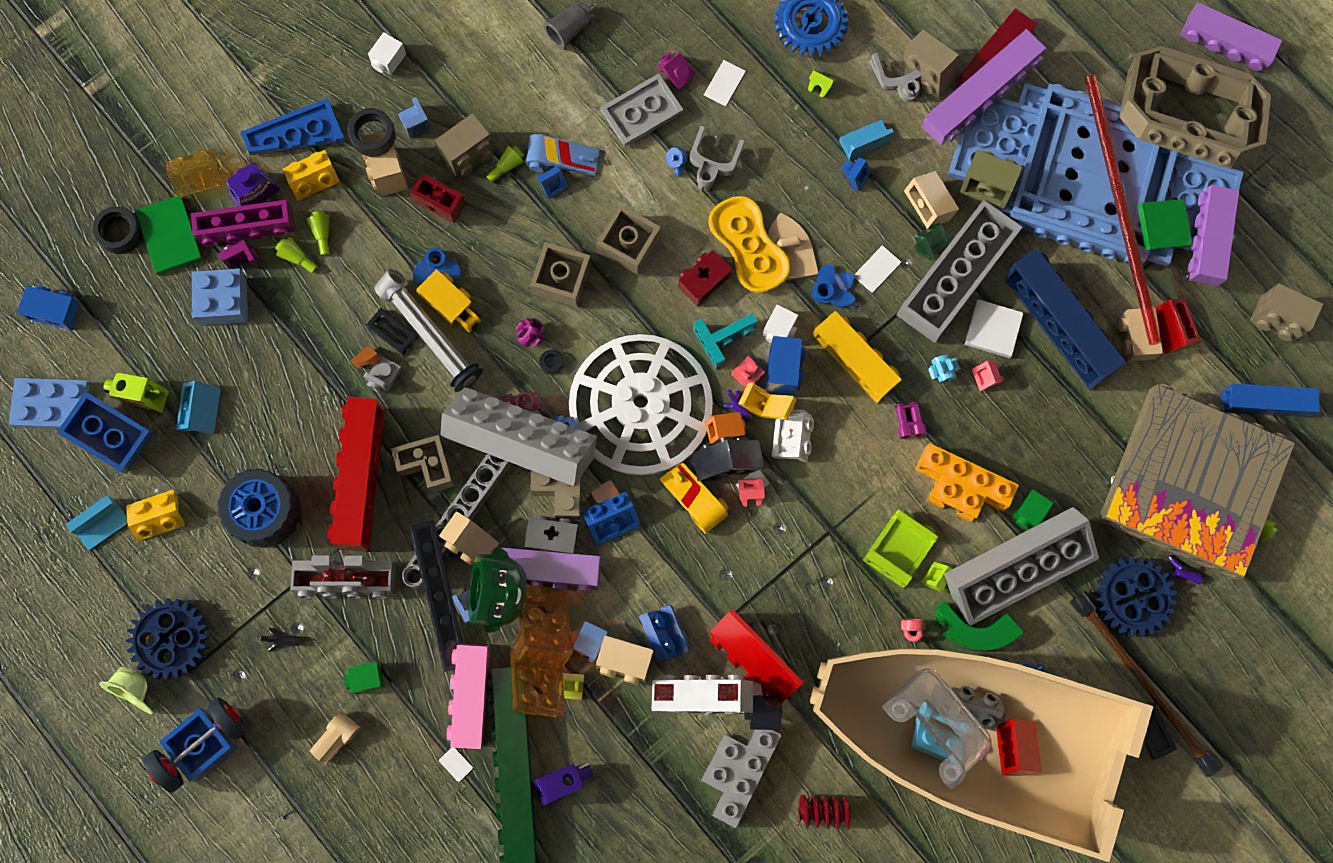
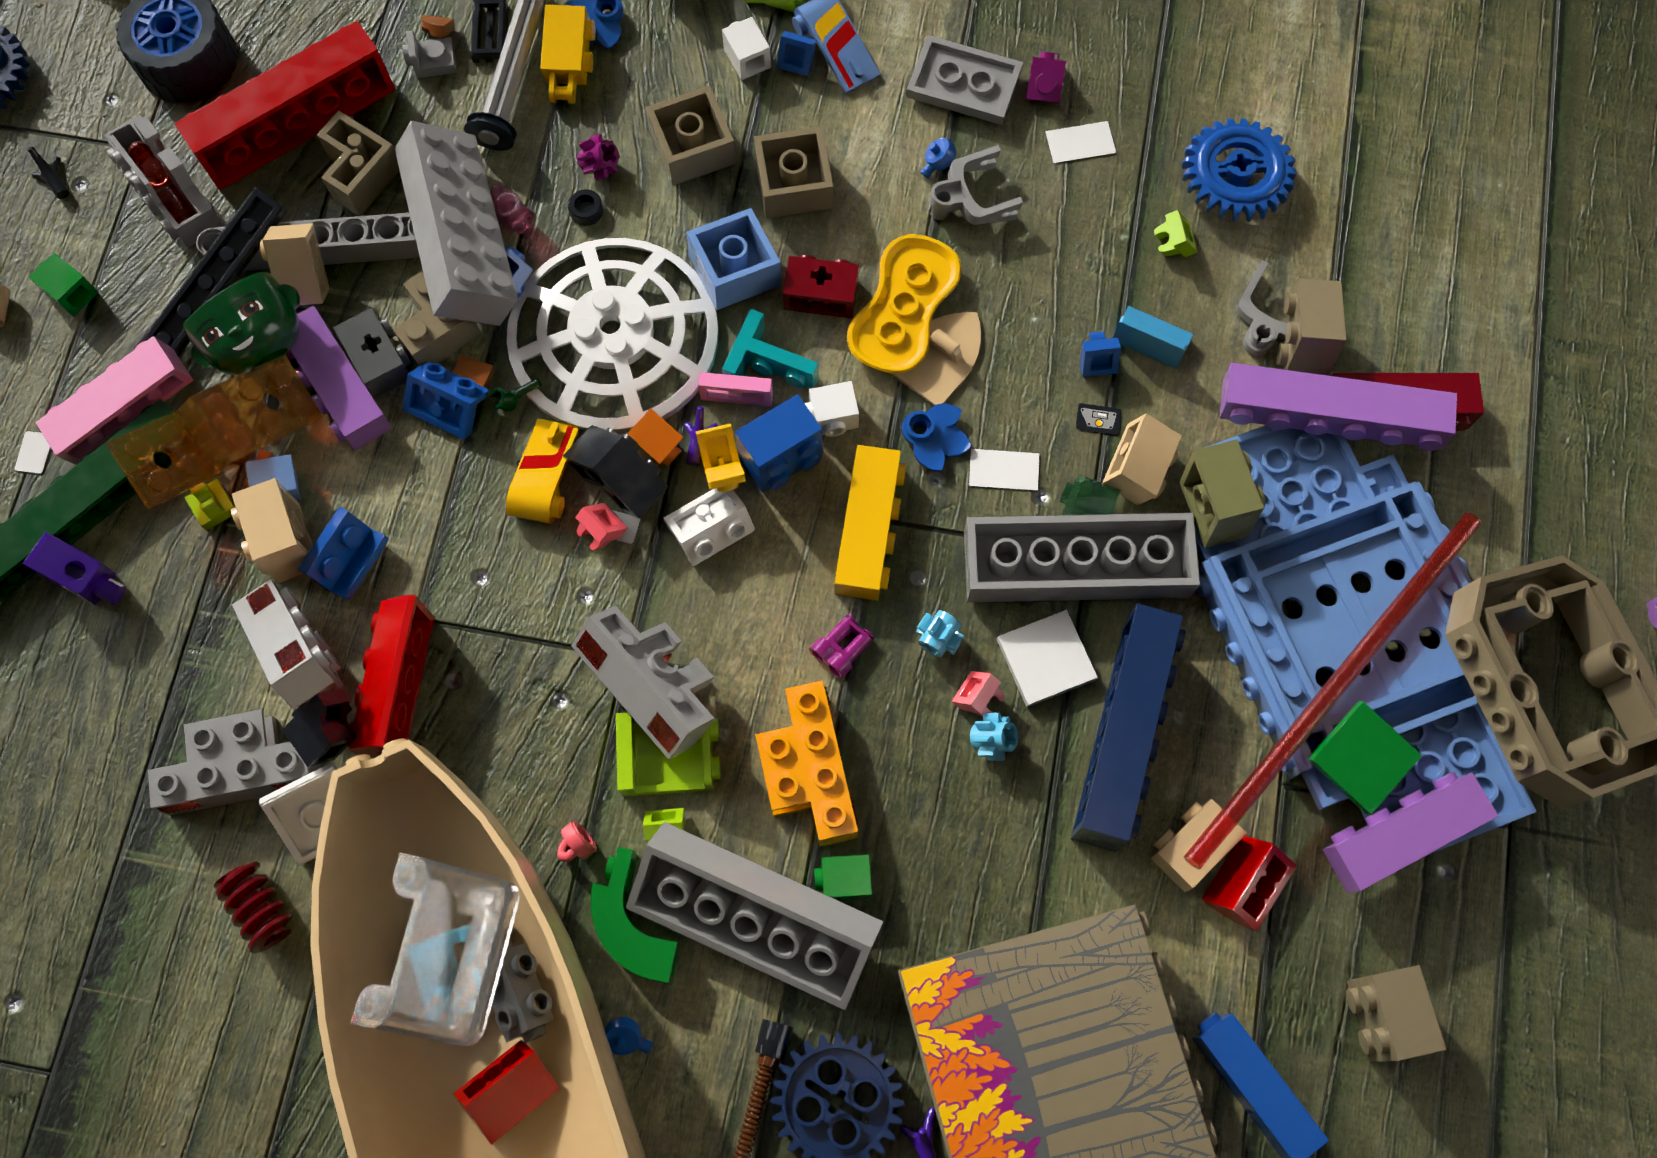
camera: 55 degrees right, 5 degrees down
coral tile [731,356,765,388] -> none
none -> white tile [259,762,337,866]
none -> dark green hand [490,378,541,411]
none -> light grey piece [571,606,714,759]
none -> medium blue brick [686,208,781,310]
none -> bright pink tile [698,372,773,407]
none -> white brick [722,17,771,80]
none -> medium azure gear [970,713,1018,761]
none -> black sticker [1076,403,1121,435]

